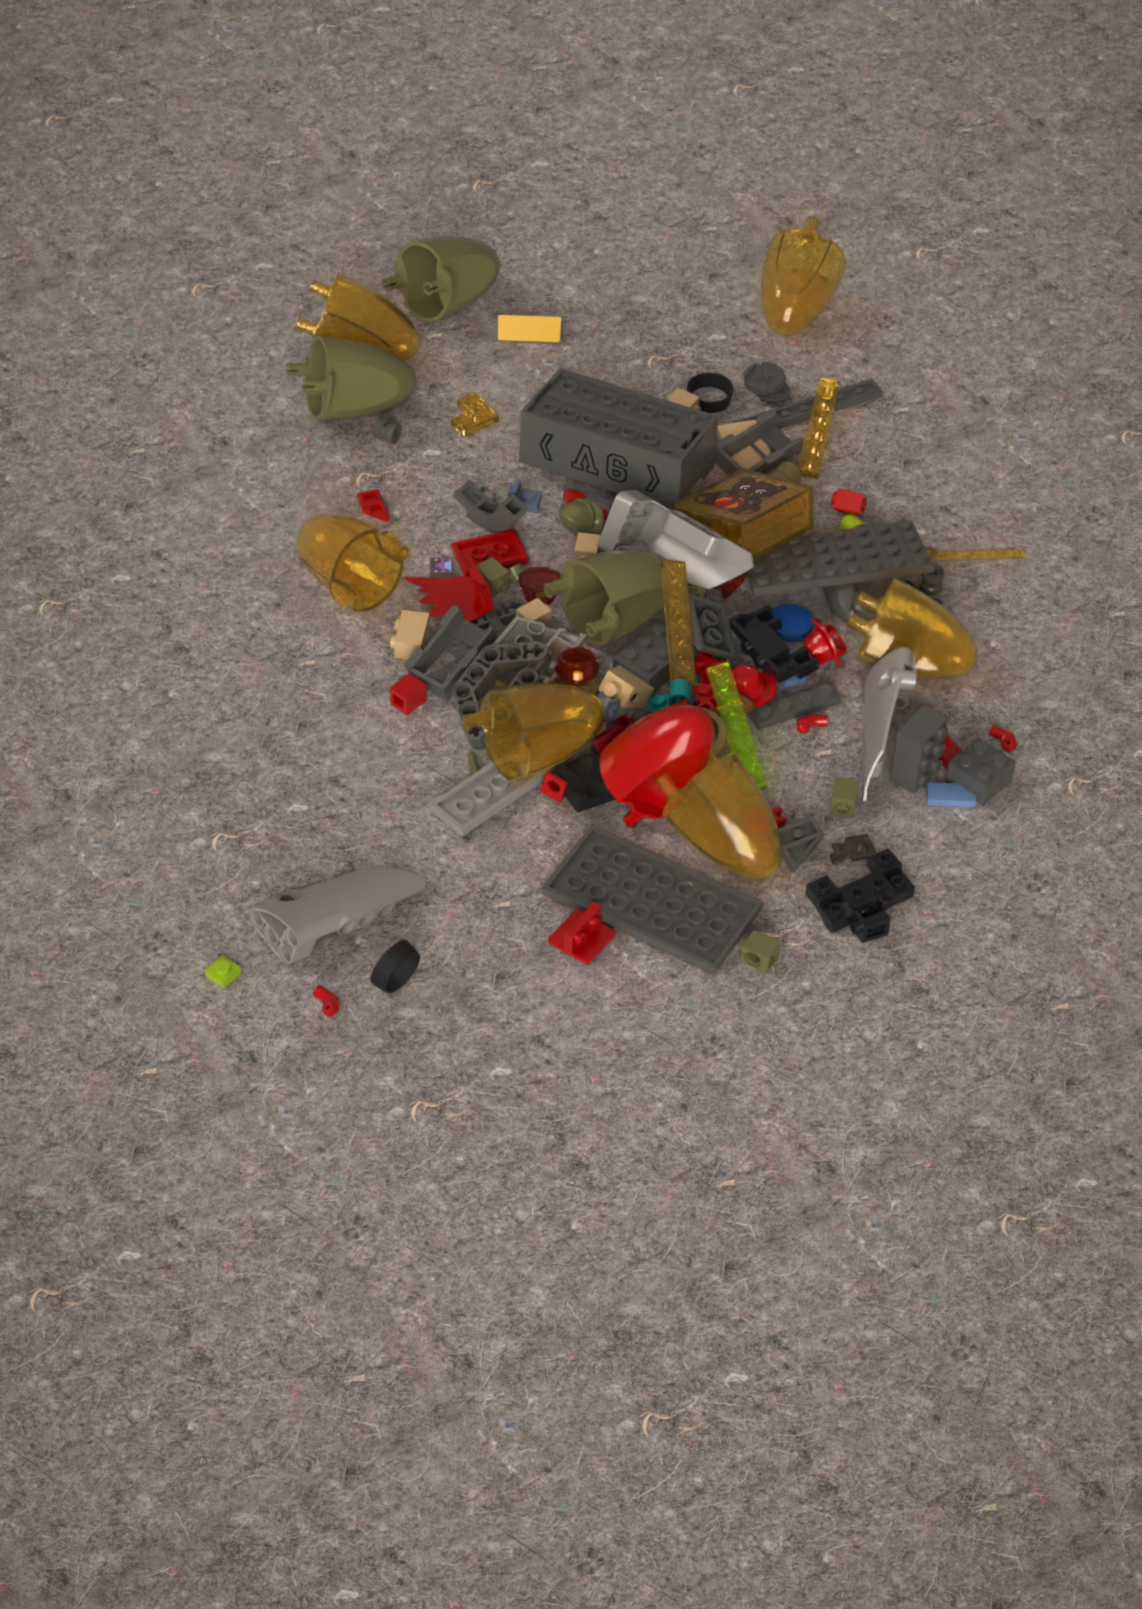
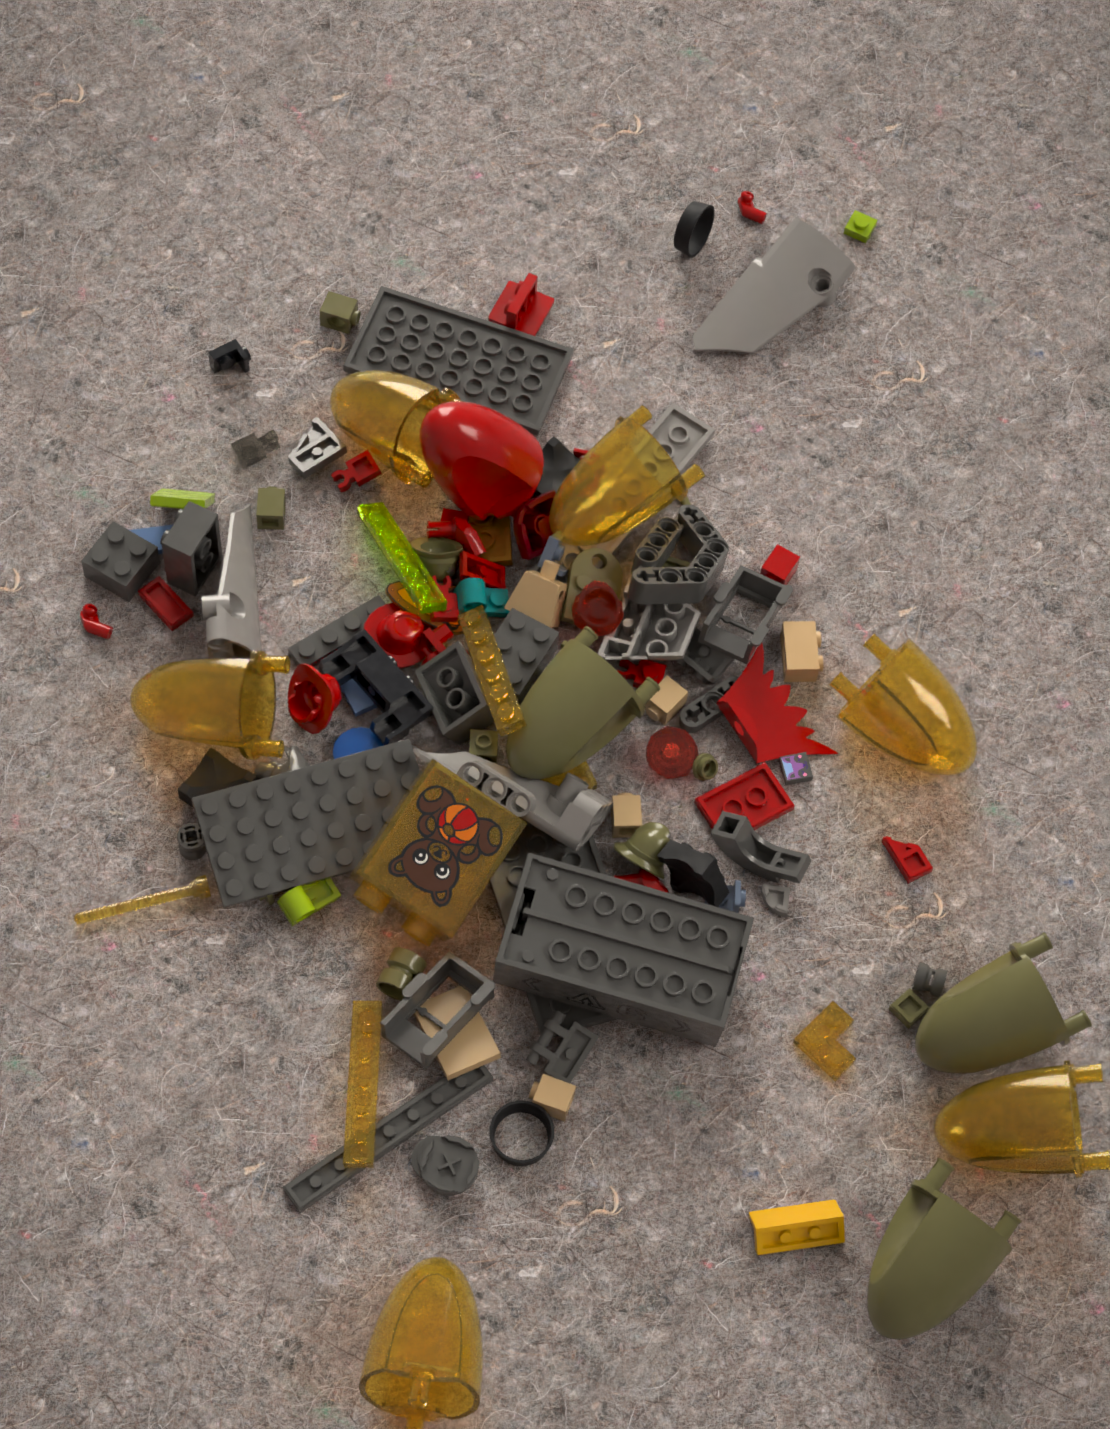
camera: 165 degrees right, 15 degrees up
olive brick [476,557,509,597] -> none
red arm [796,714,828,733] -> none
black bracket [805,848,915,933] -> none
red brick [831,488,868,517] -> none
none -> lime tile [150,488,215,509]
none -> black brick [657,839,730,907]
none -> olive tile [888,988,930,1029]

